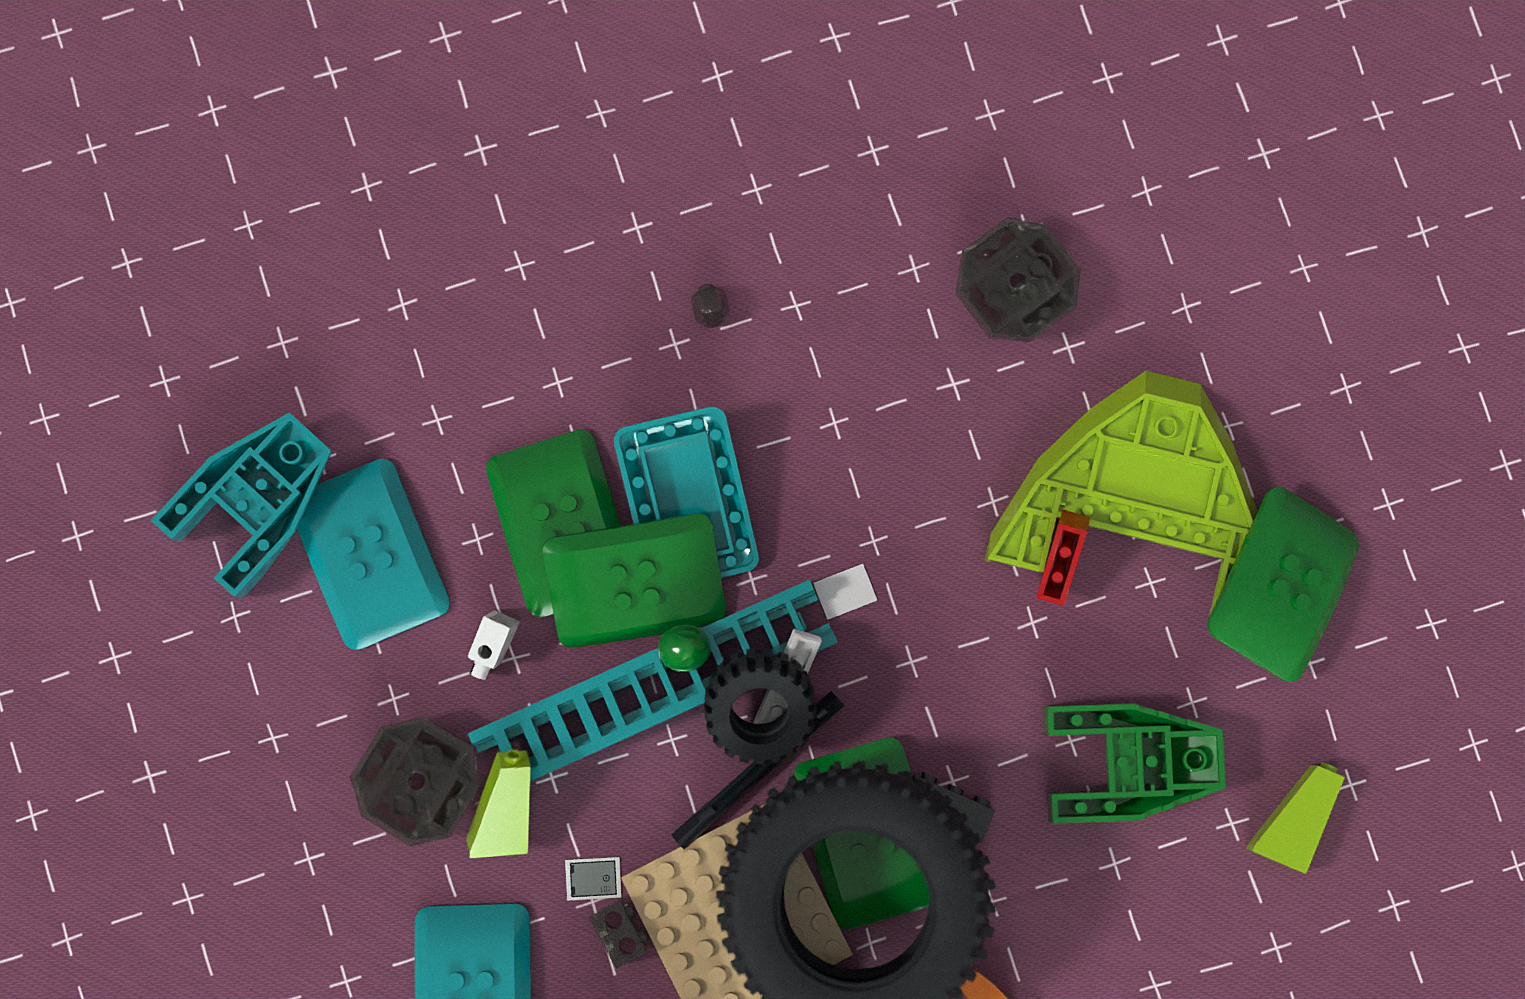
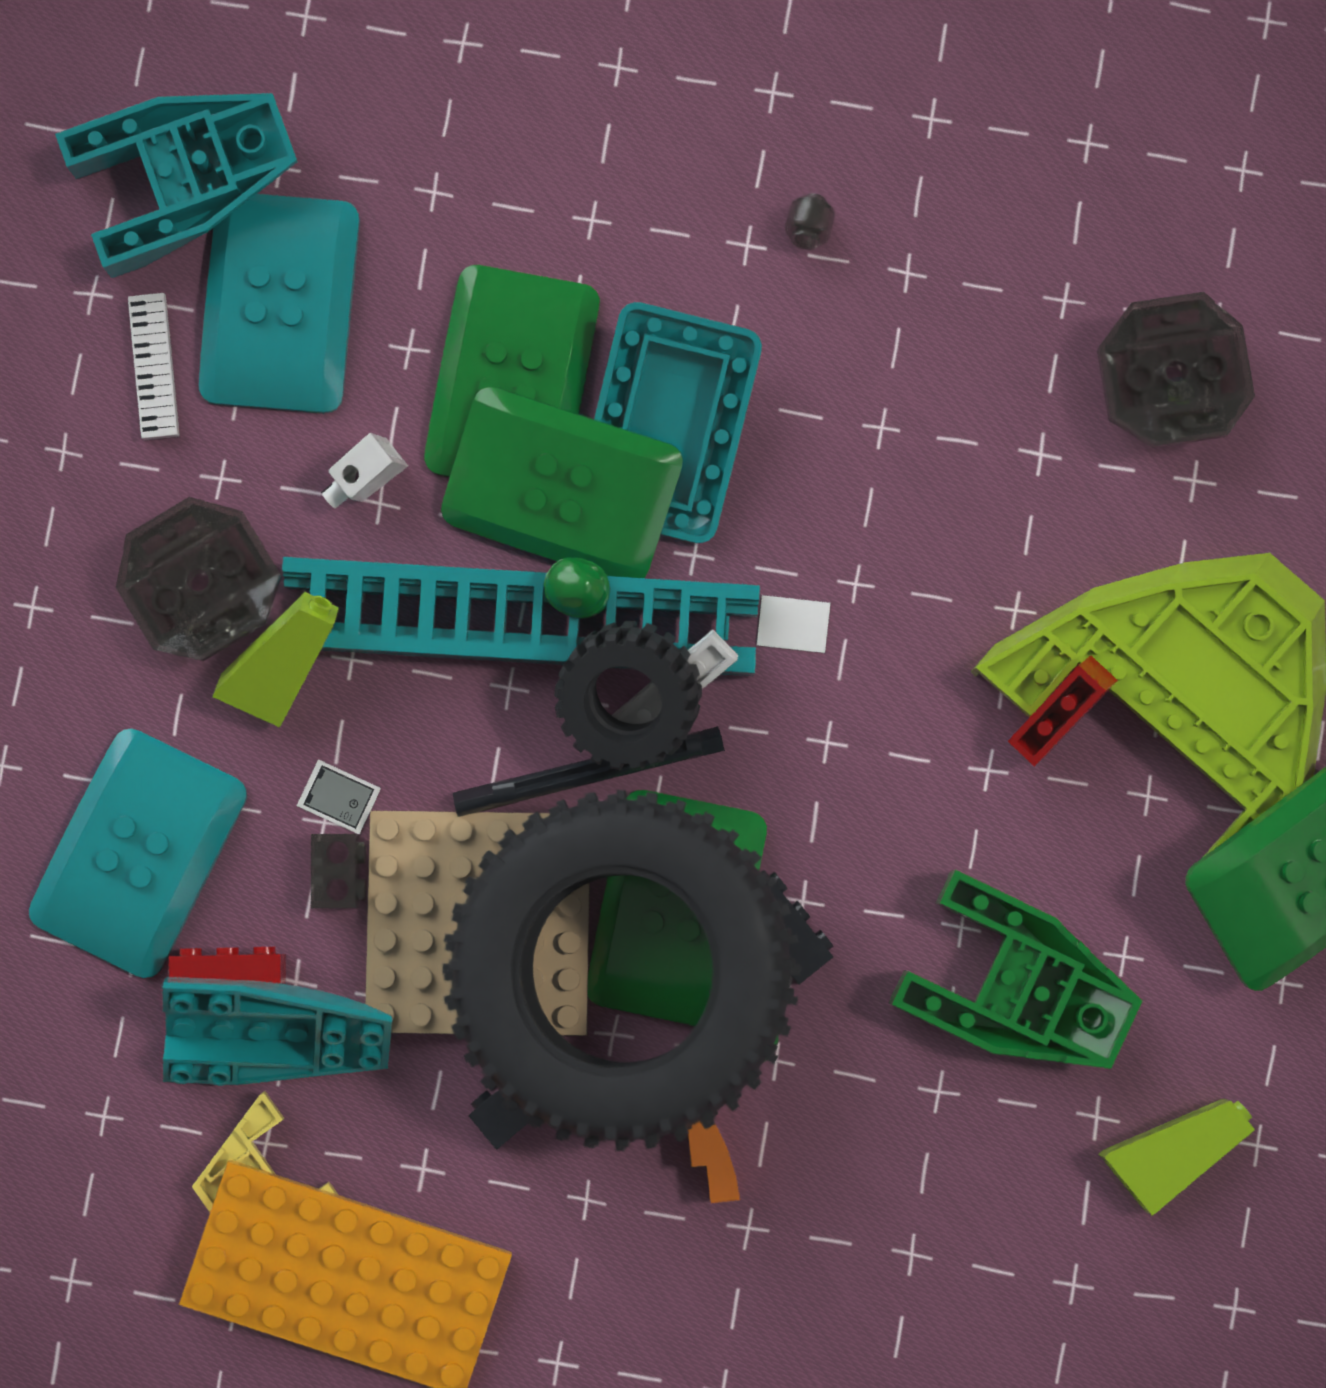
camera: 25 degrees right, 0 degrees up
none -> white tile [128,293,180,440]

